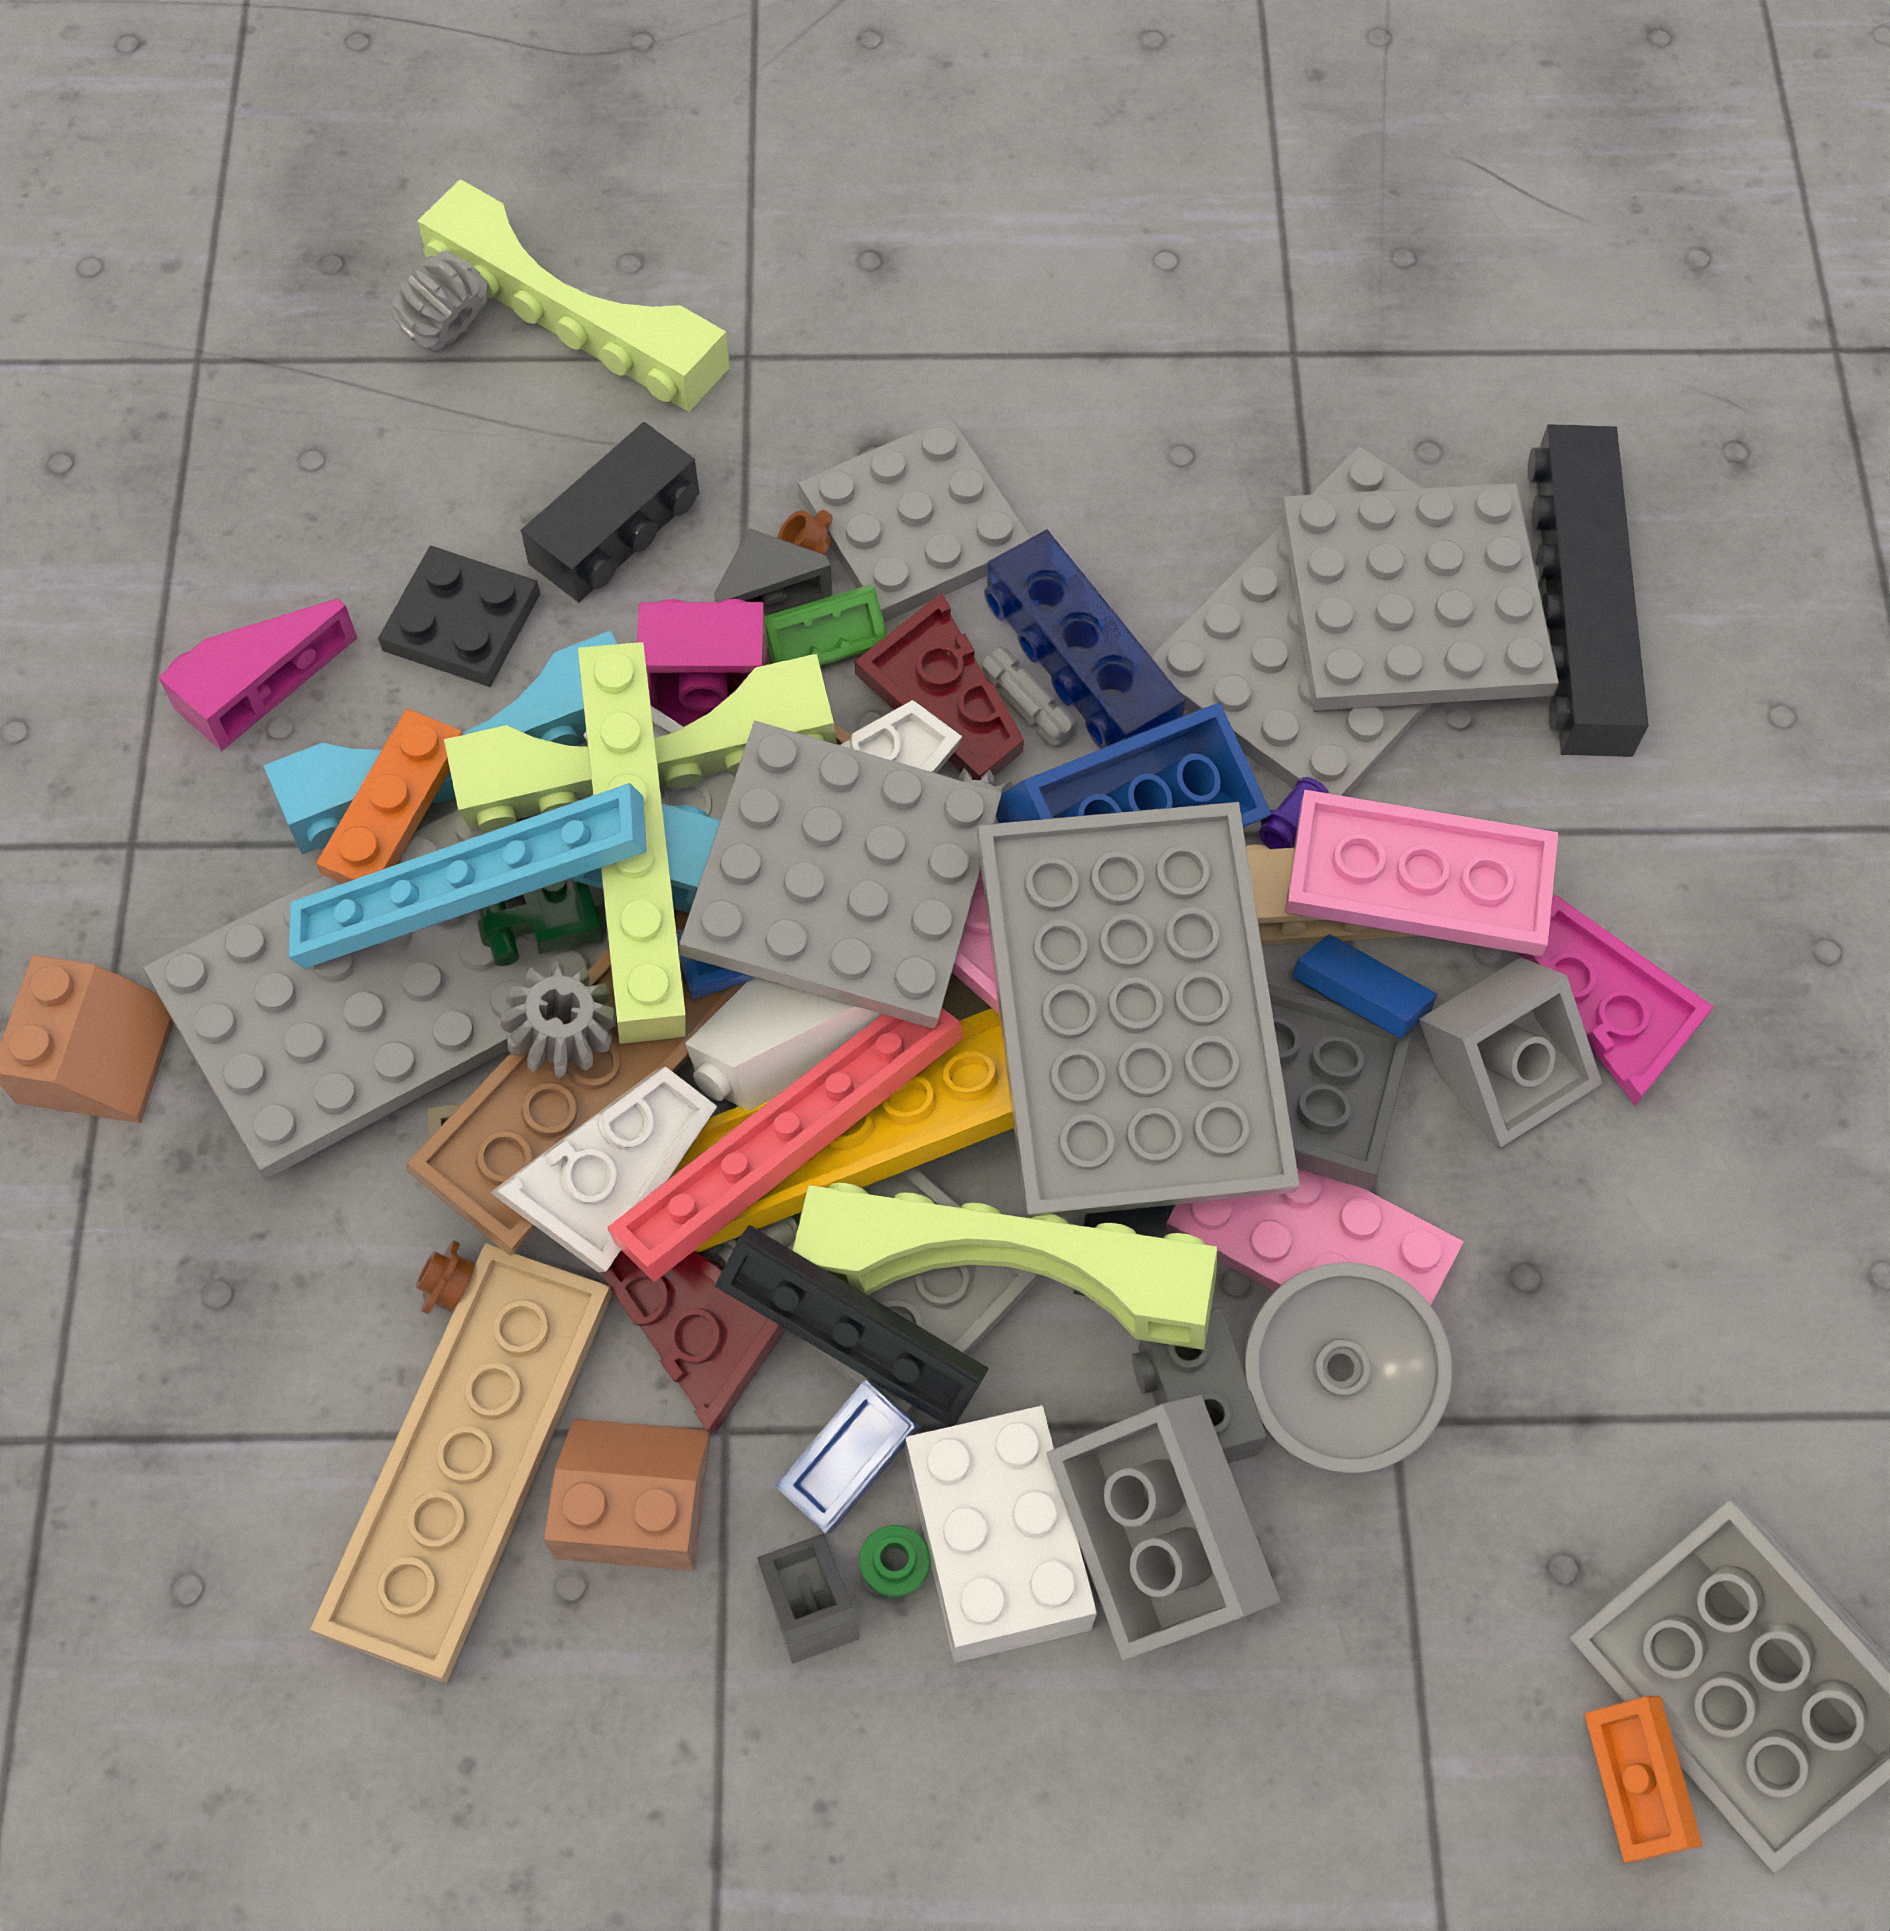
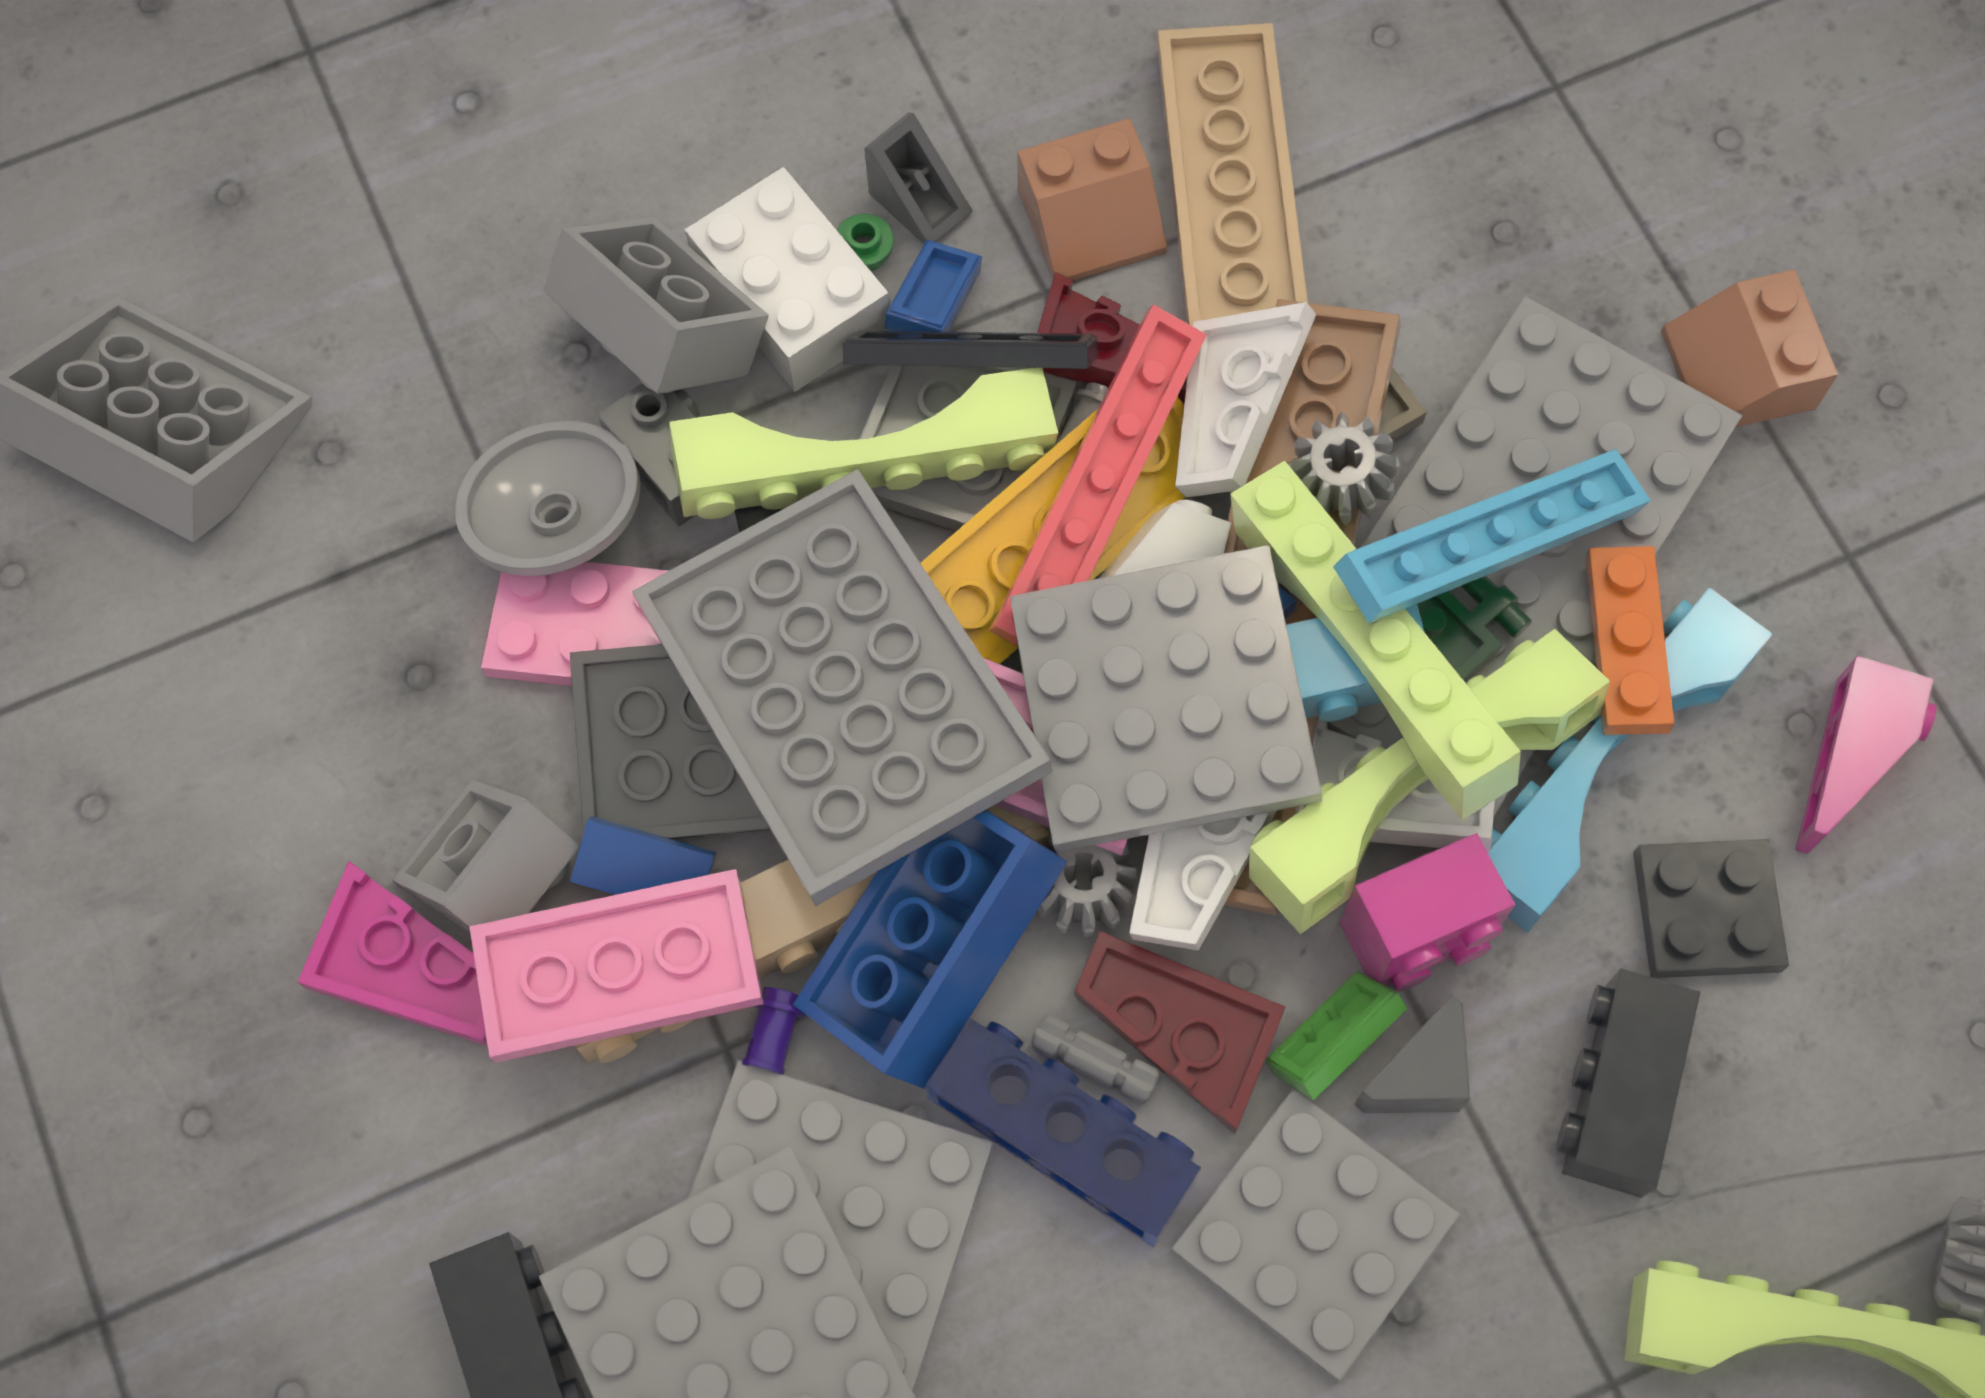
camera: 160 degrees right, 5 degrees up
dark orange plate [416,1240,475,1314] -> none
dark orange plate [778,510,833,555] -> none
orange plate [1584,1696,1703,1863] -> none

